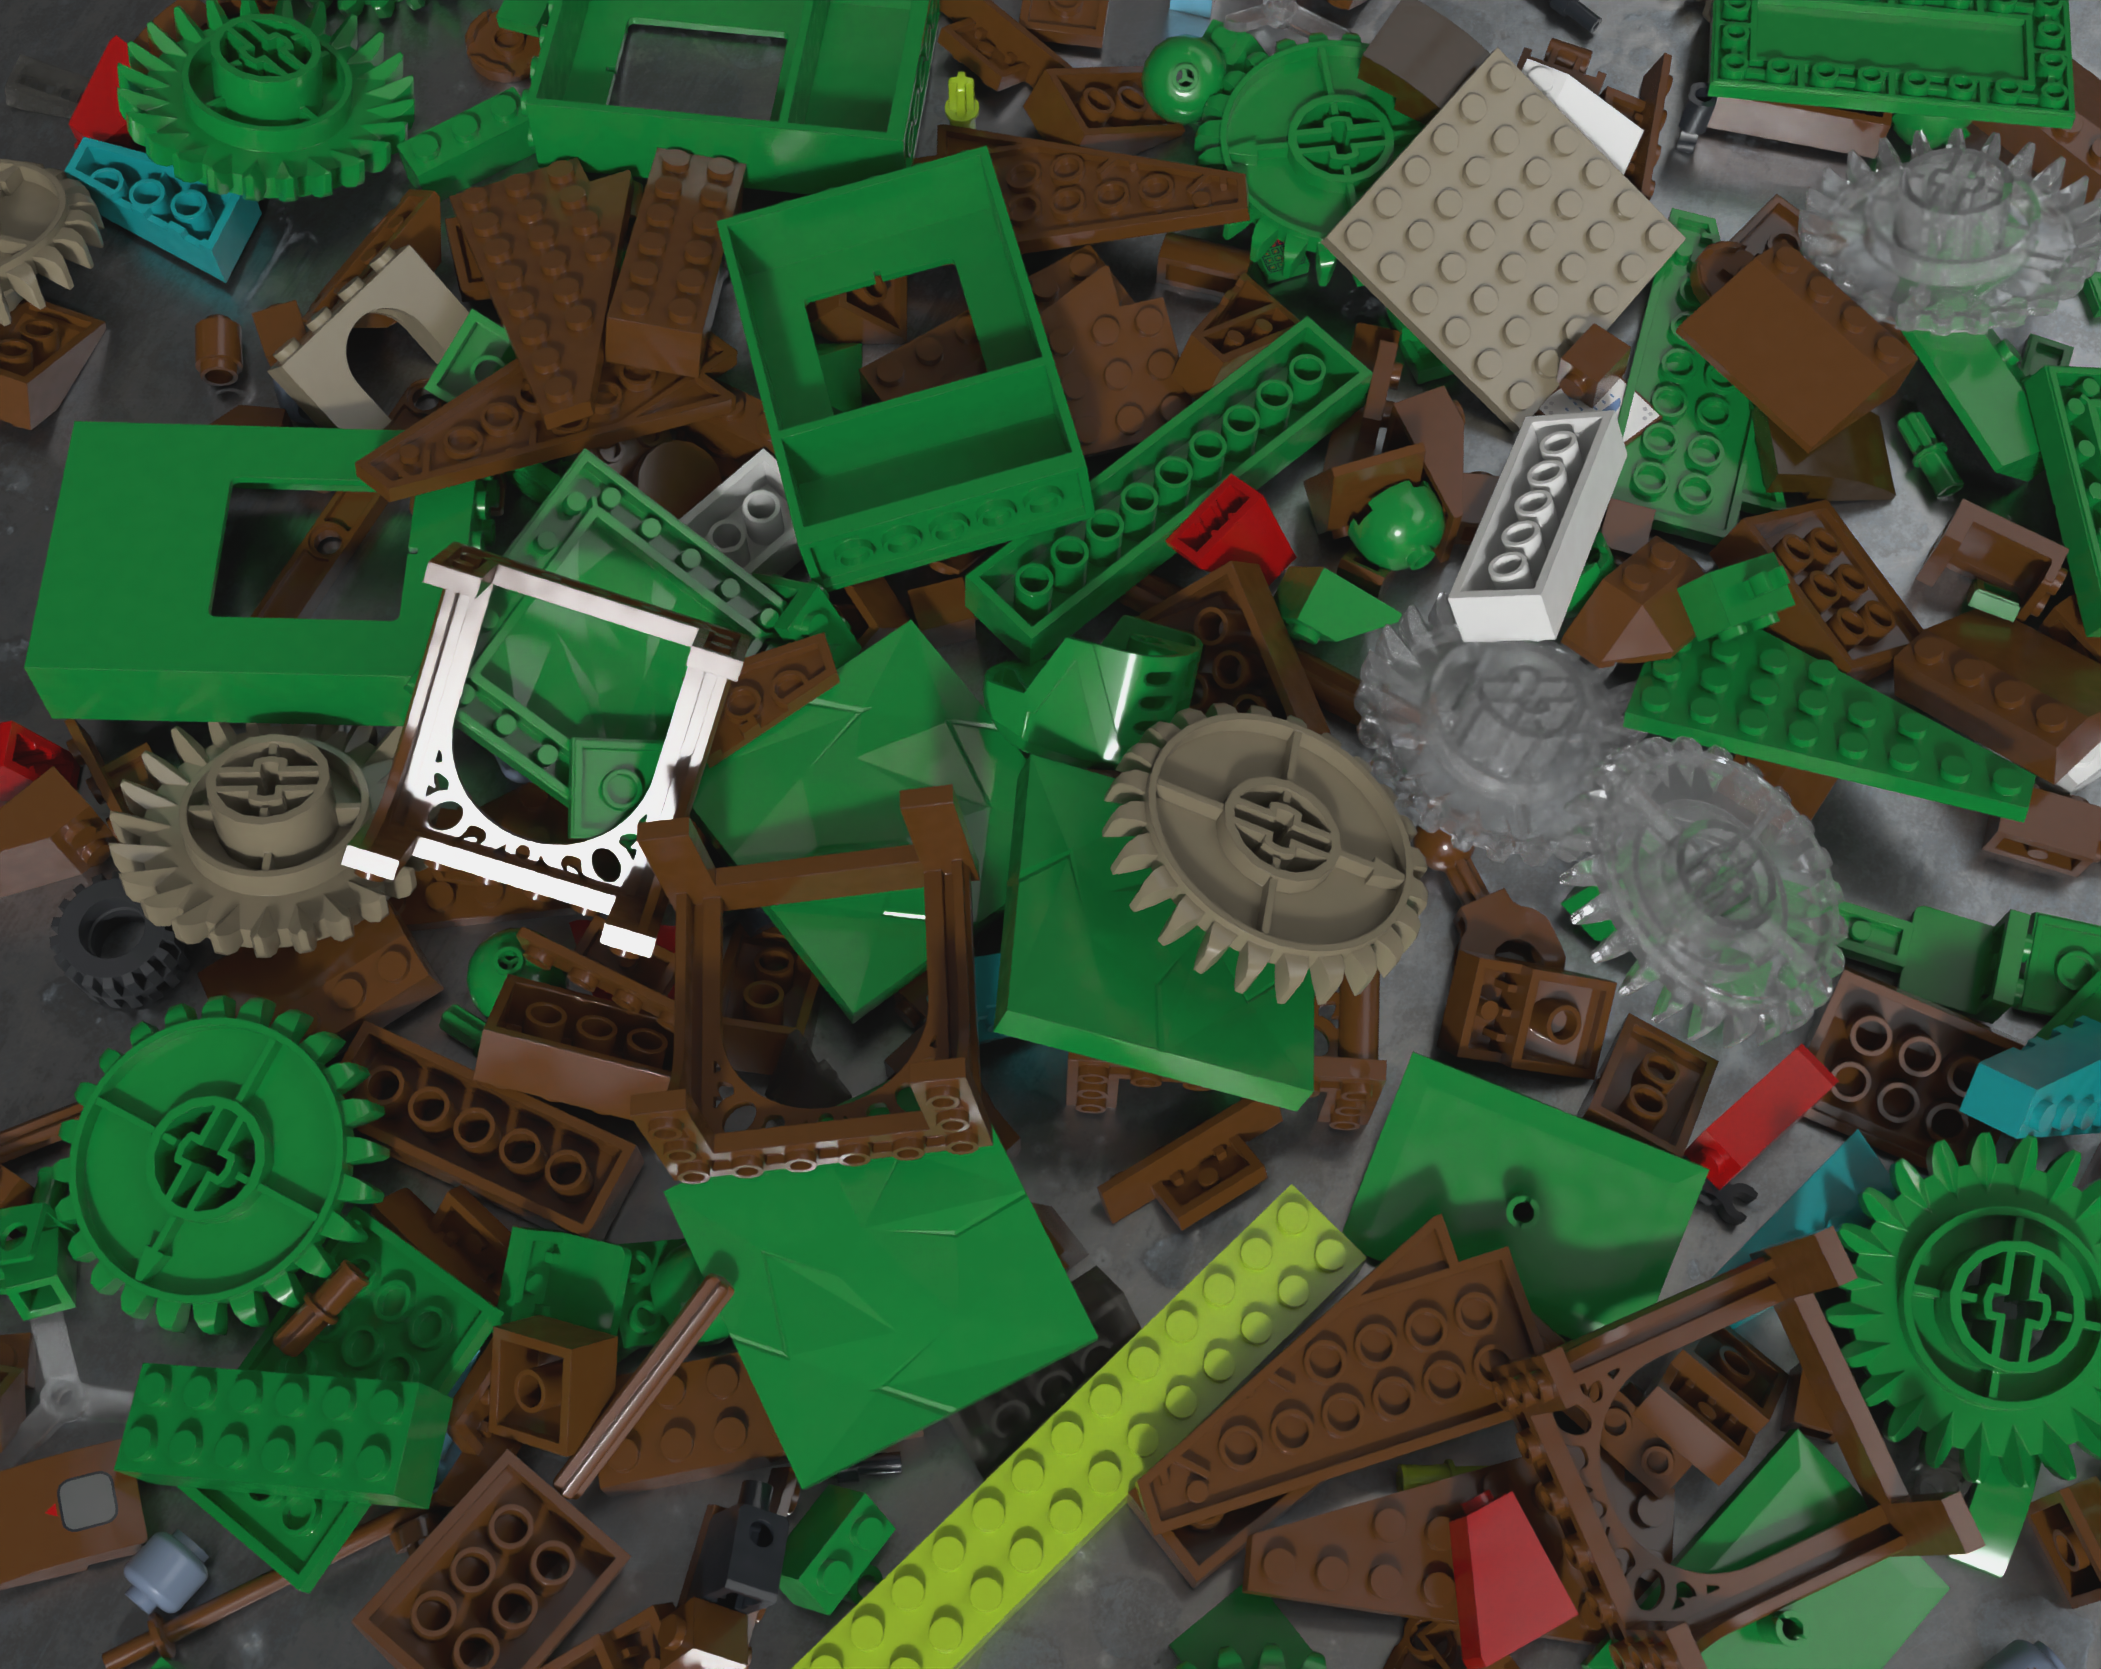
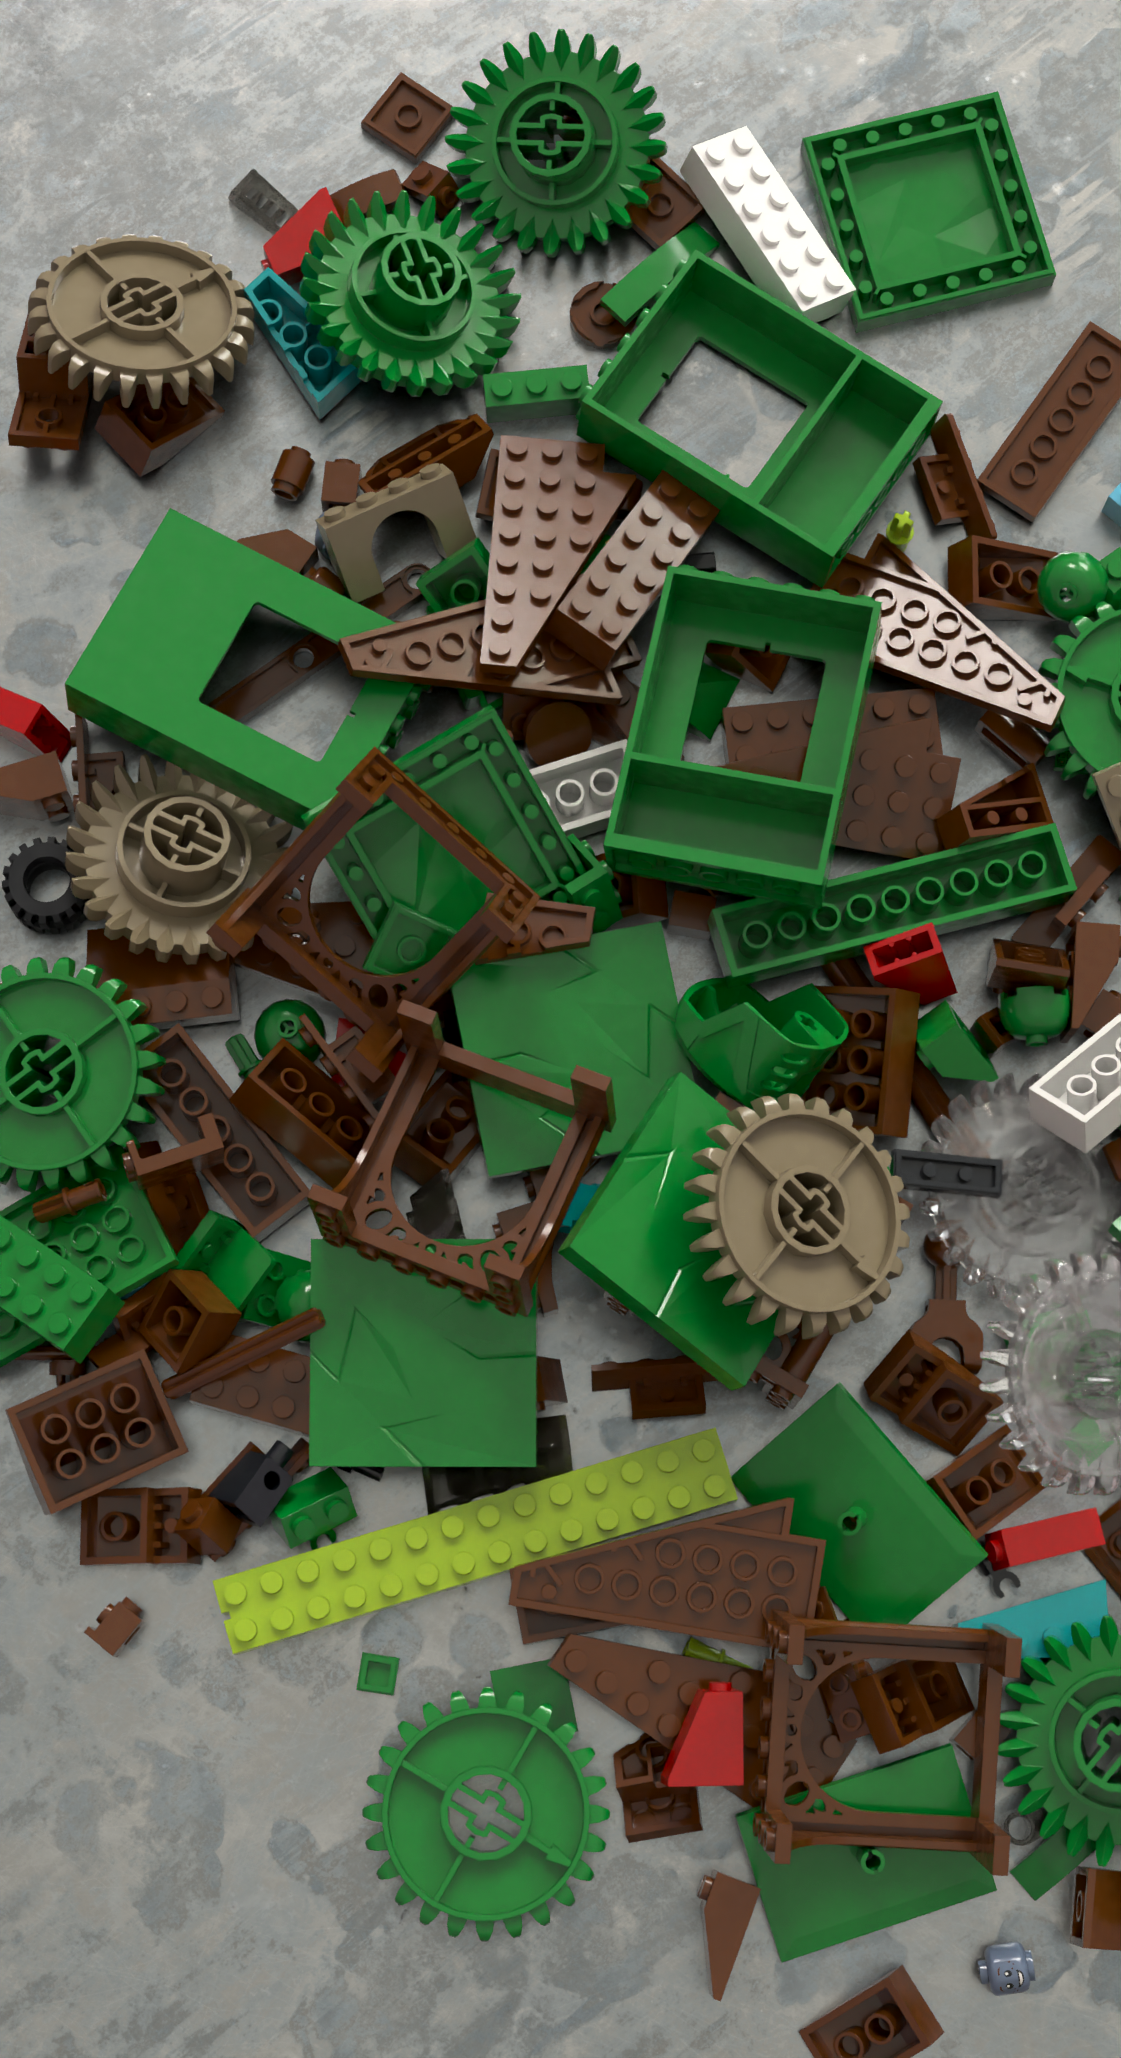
camera: 25 degrees right, 10 degrees up
none -> reddish brown panel [122,1112,224,1191]
none -> black tile [890,1149,1003,1199]

